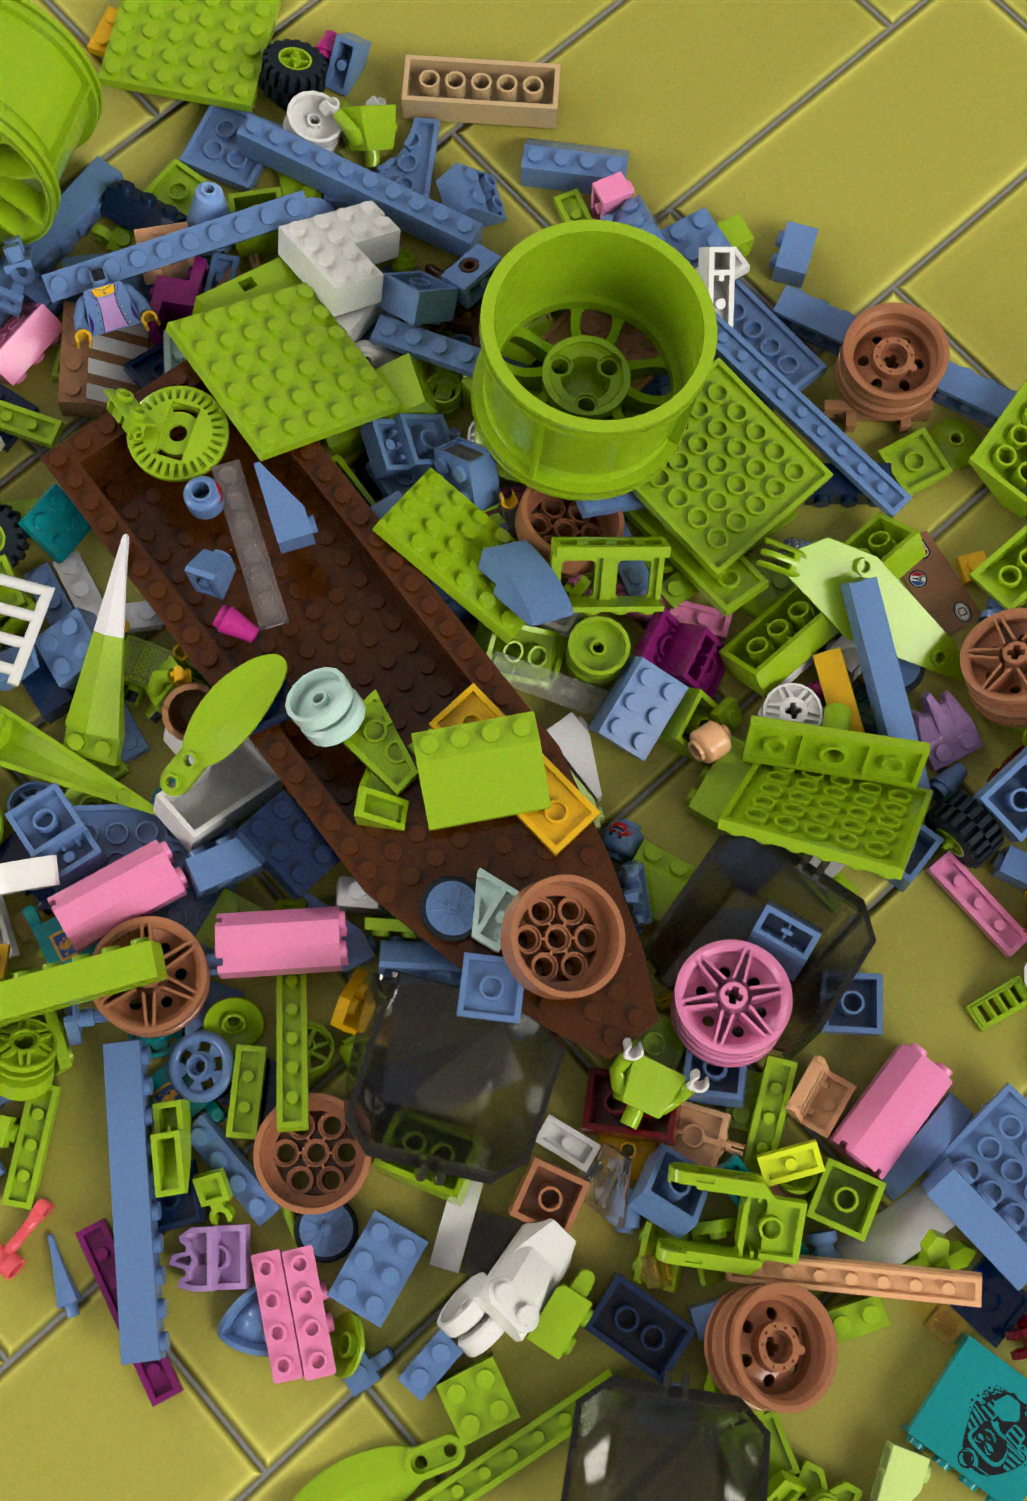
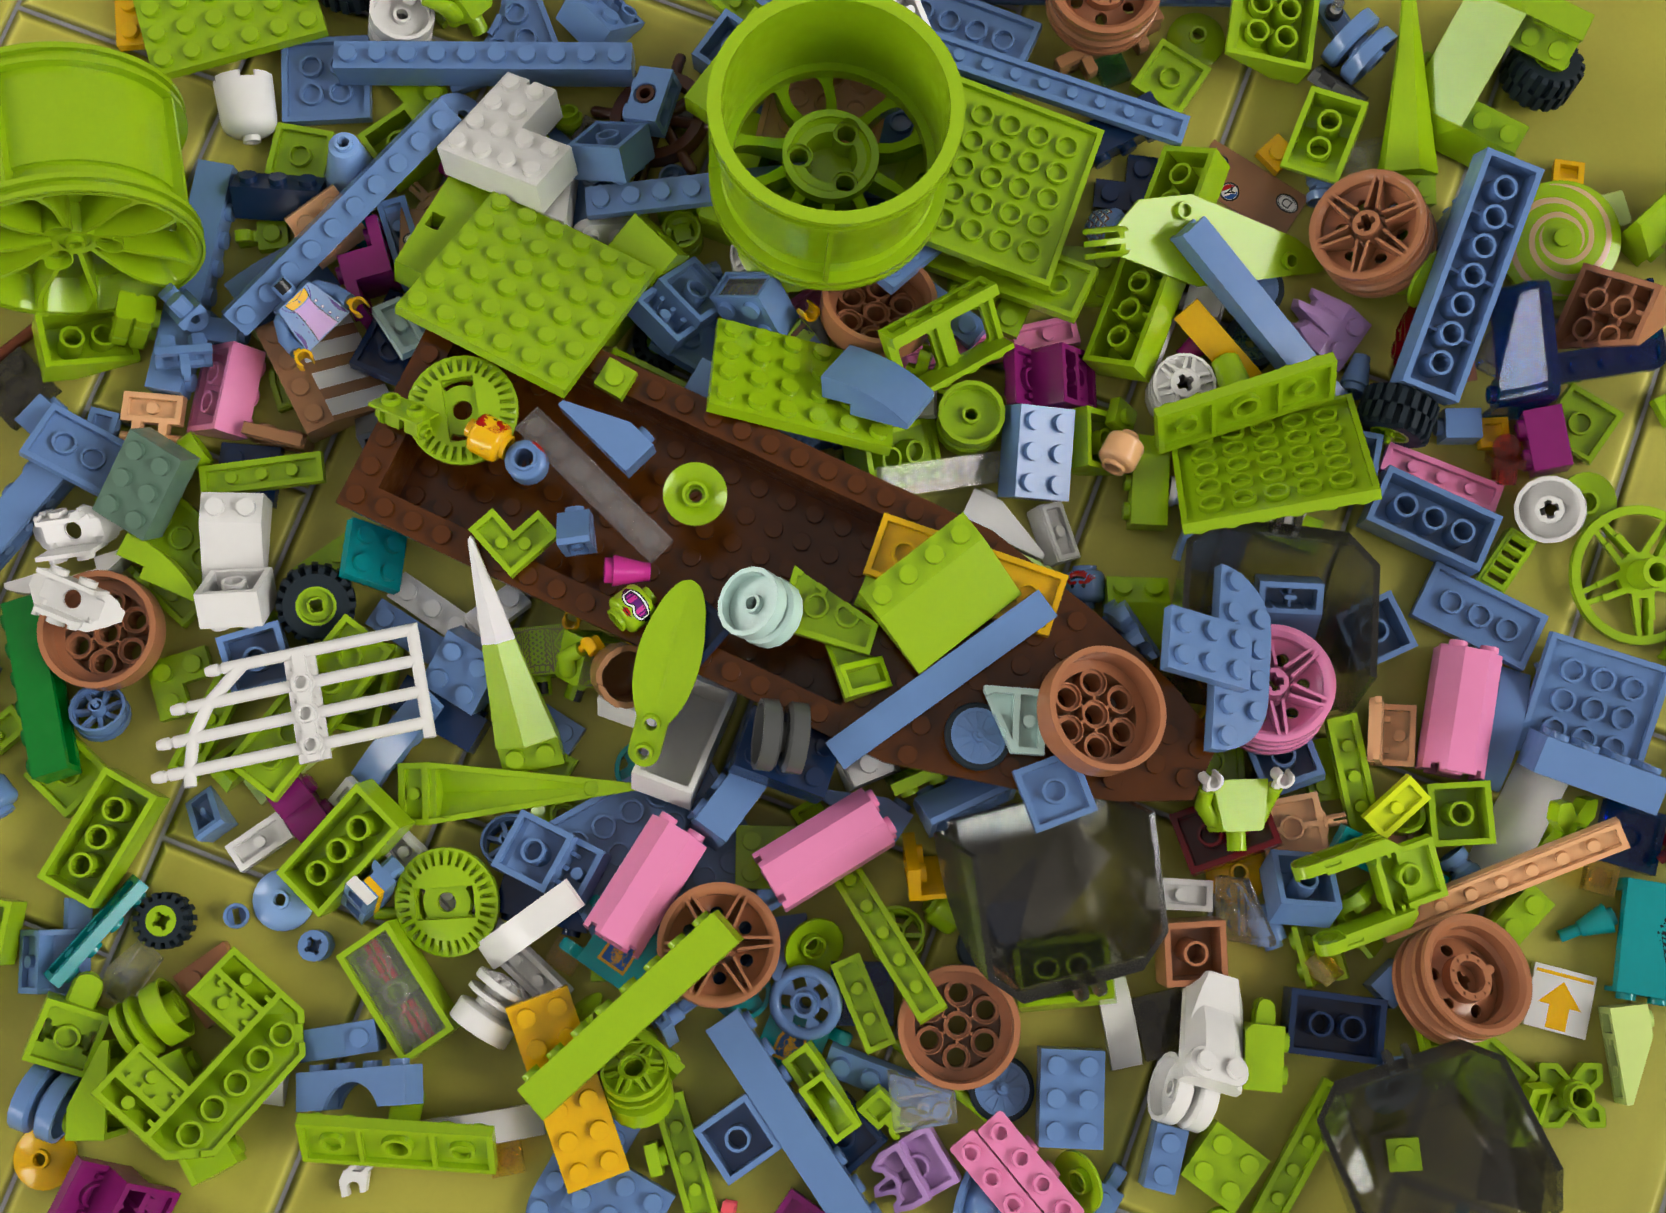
camera: 25 degrees left, 5 degrees up
none -> white cylinder [213,69,278,145]
none -> medium nougat plate [241,421,315,453]
none -> yellow head [464,414,515,462]
none -> lime plate [468,508,556,579]
none -> lime plate [593,357,638,402]
none -> lime head [607,584,657,632]
none -> lime dish [663,462,728,526]
none -> medium blue brick [693,1092,782,1186]
none -> dark grey wheel [751,698,811,775]
none -> medium blue tile [825,589,1058,770]
none -> clear wing [887,1069,958,1133]
none -> white slope [1027,502,1081,567]
none -> dark blue plate [1091,154,1158,214]
none -> clear green plate [1094,53,1132,89]
none -> medium blue plate [1160,564,1271,753]
none -> medium blue brick [1356,465,1503,577]
none -> lime plate [1385,1136,1423,1172]
none -> medium blue plate [1408,561,1549,672]
none -> white tile [1521,961,1597,1040]
none -> teal cone [1556,903,1619,942]

